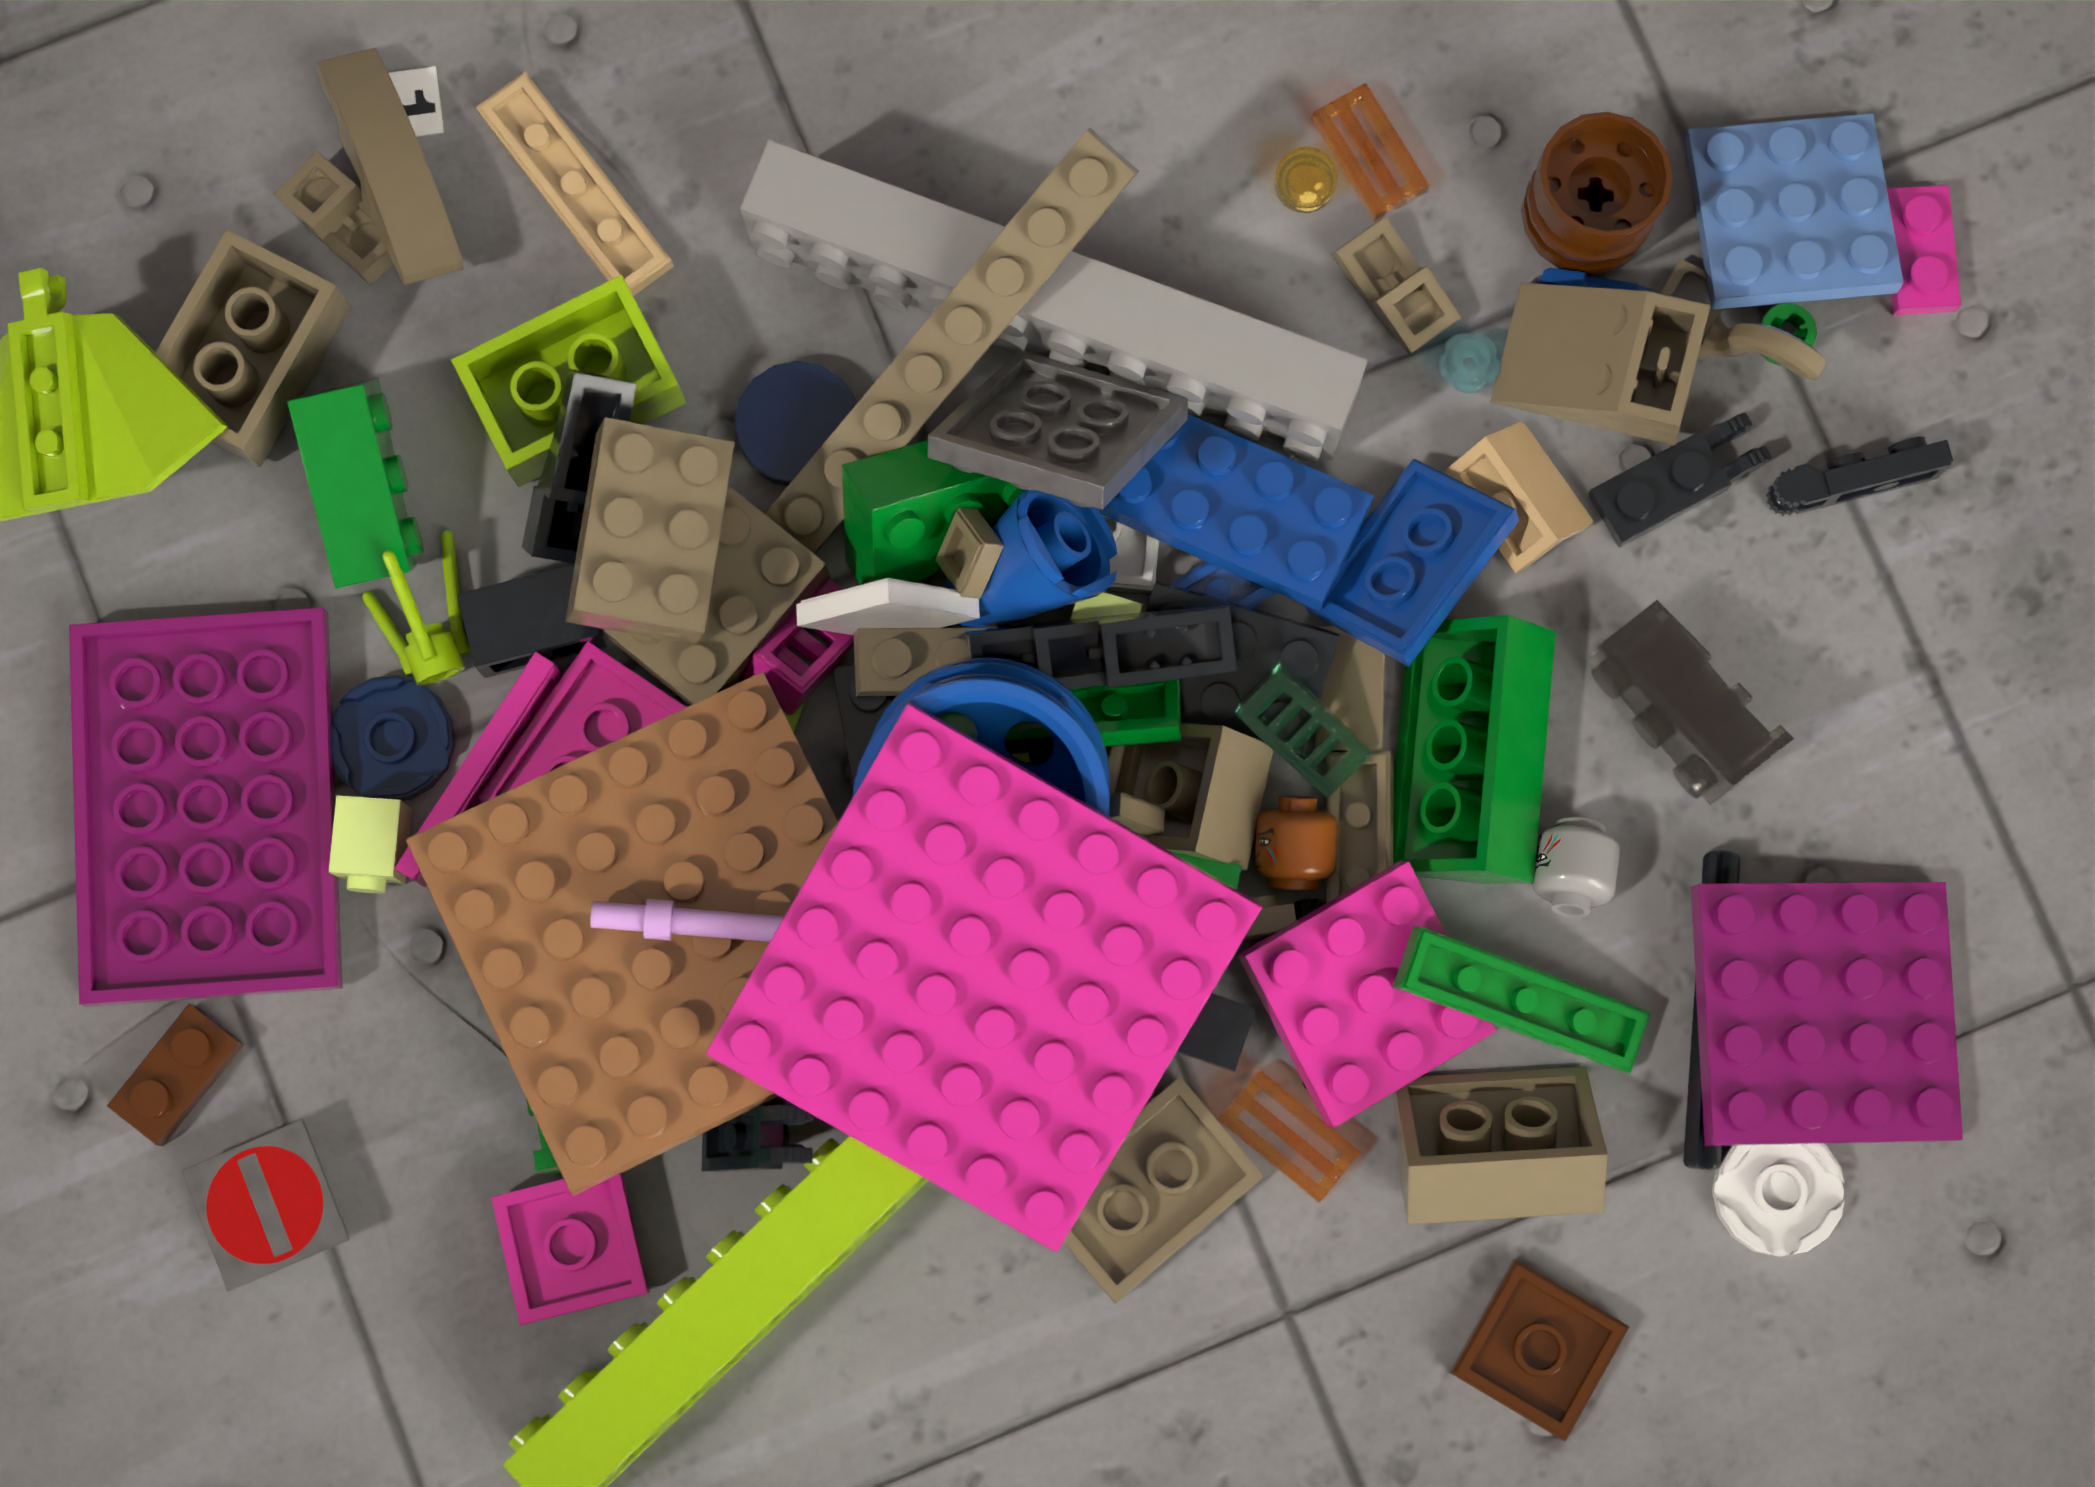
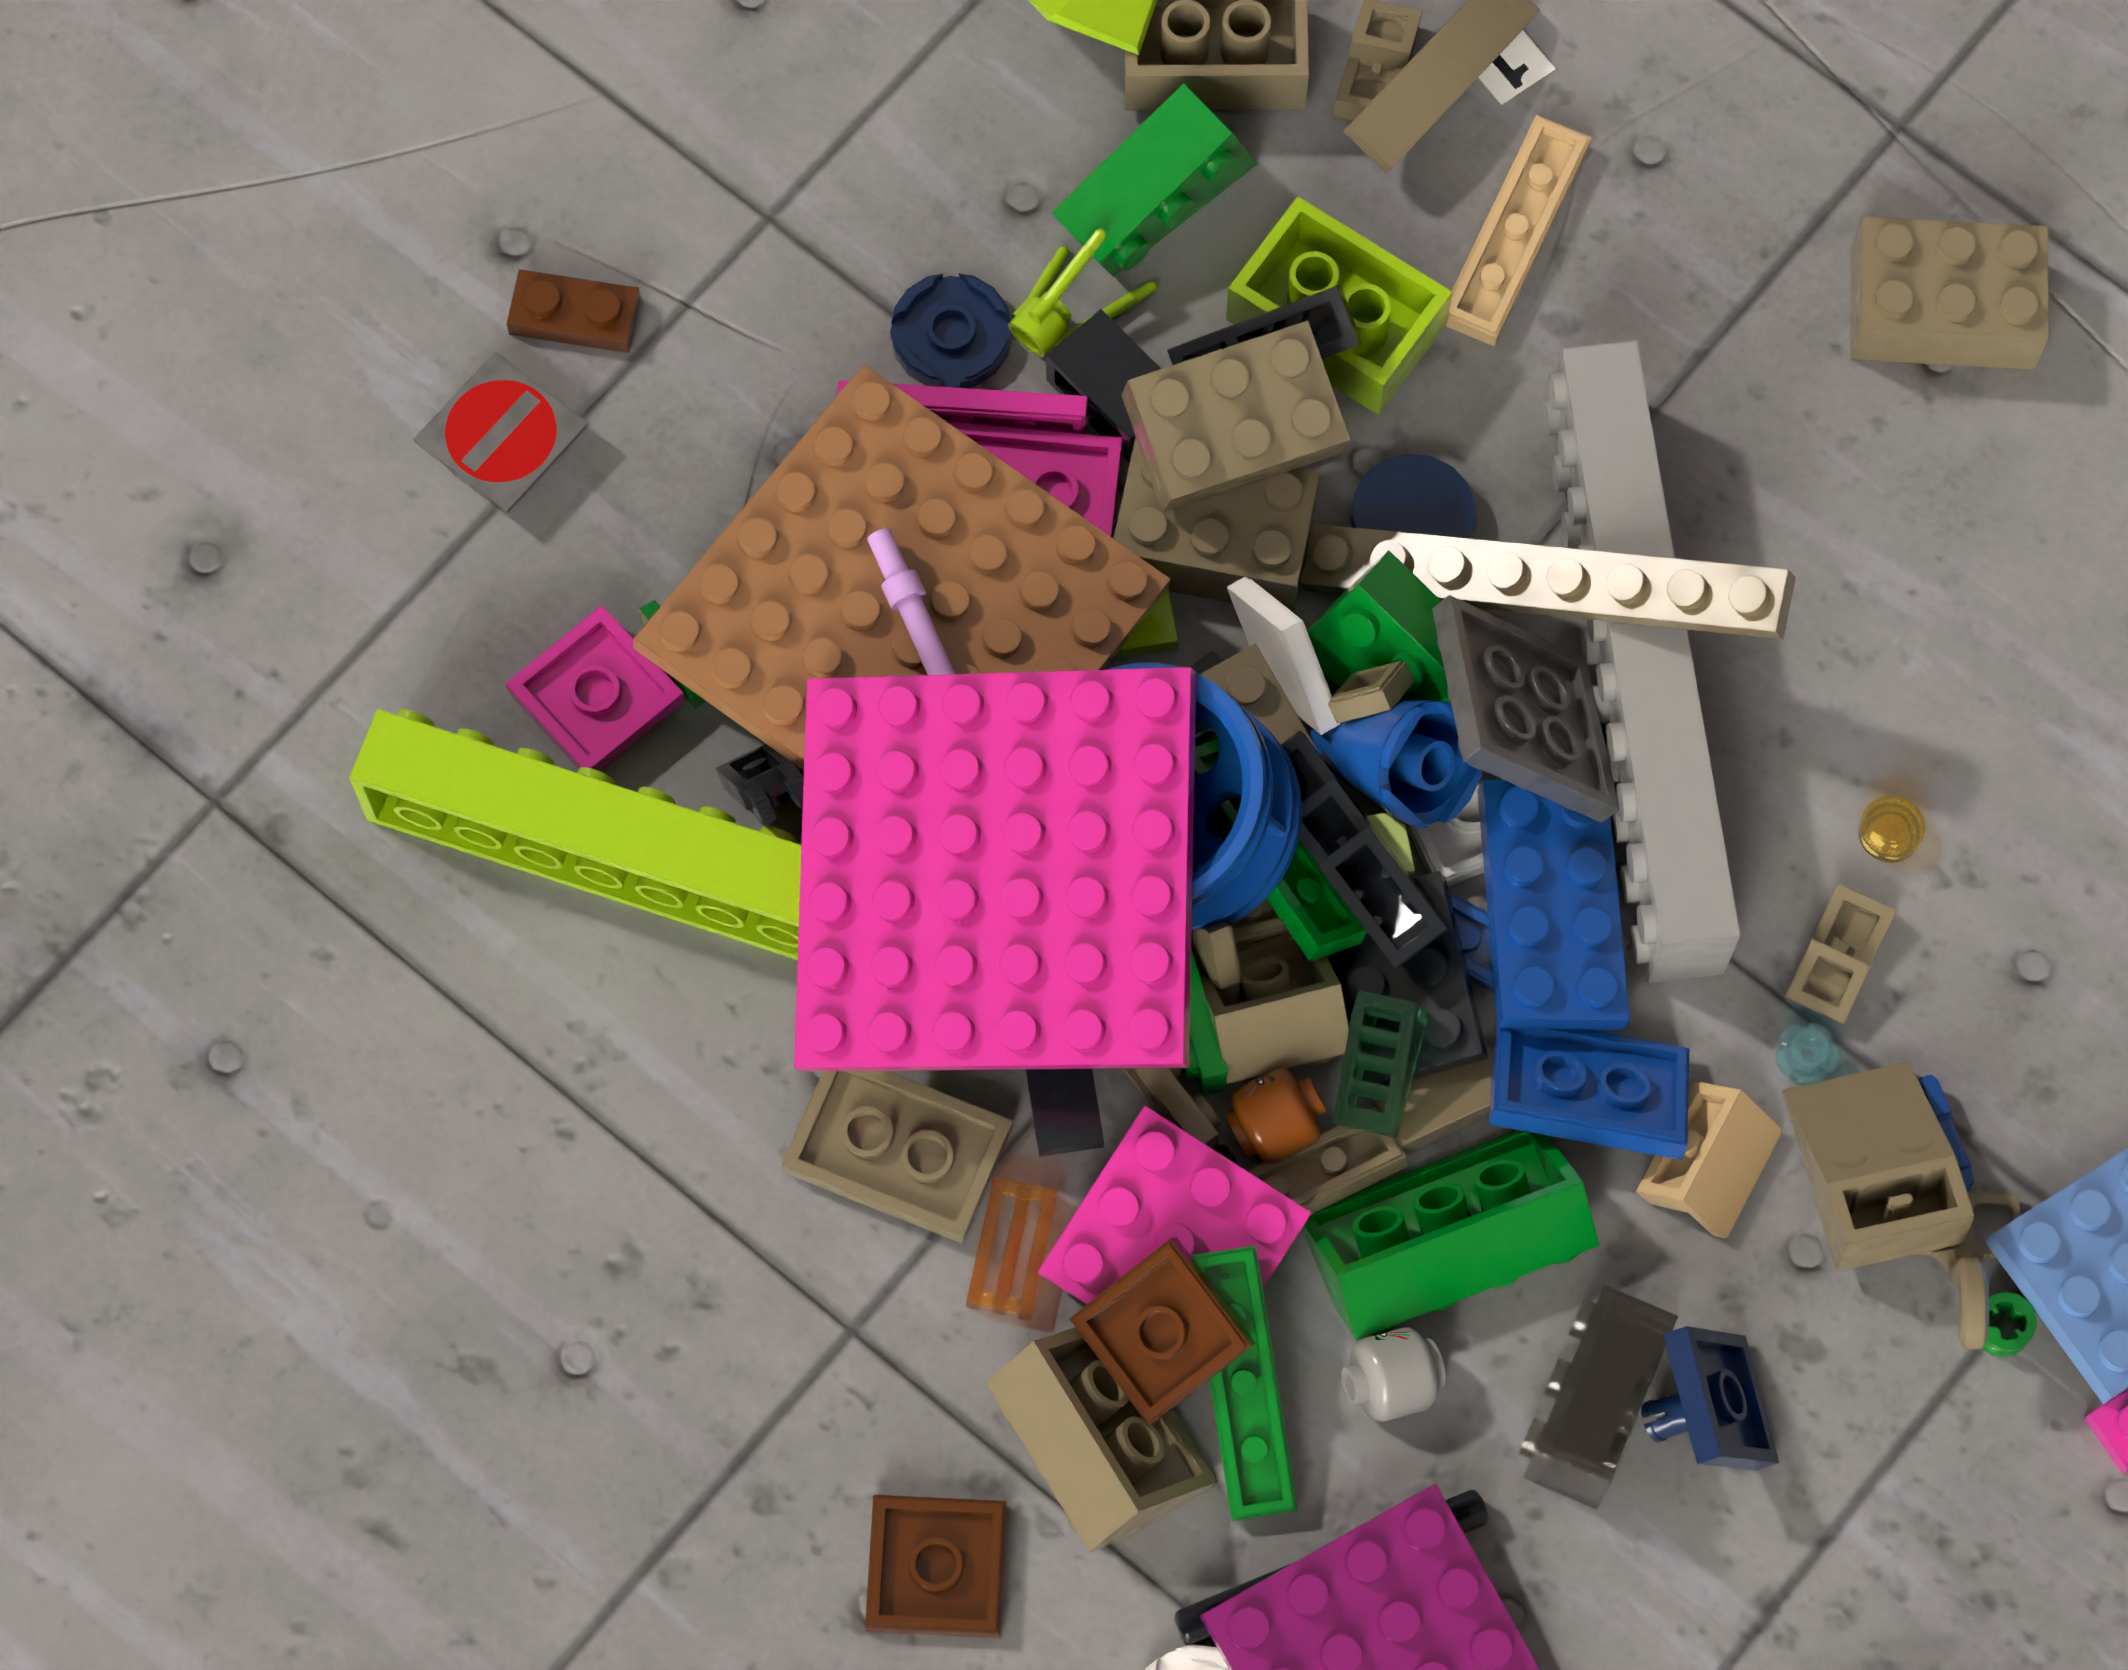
camera: 60 degrees right, 10 degrees down
magenta plate [69,607,343,1007] -> none
yellowish green brick [329,795,413,893] -> none
dark pink slope [744,579,854,715] -> none
clear orange tile [1311,83,1430,222] -> none
reddish brown wheel [1521,112,1673,275] -> none
black hinge [1588,412,1772,548] -> none
black hinge [1766,436,1954,516] -> none
none -> reddish brown tile [1069,1237,1257,1426]
none -> dark blue tile [1641,1326,1779,1471]

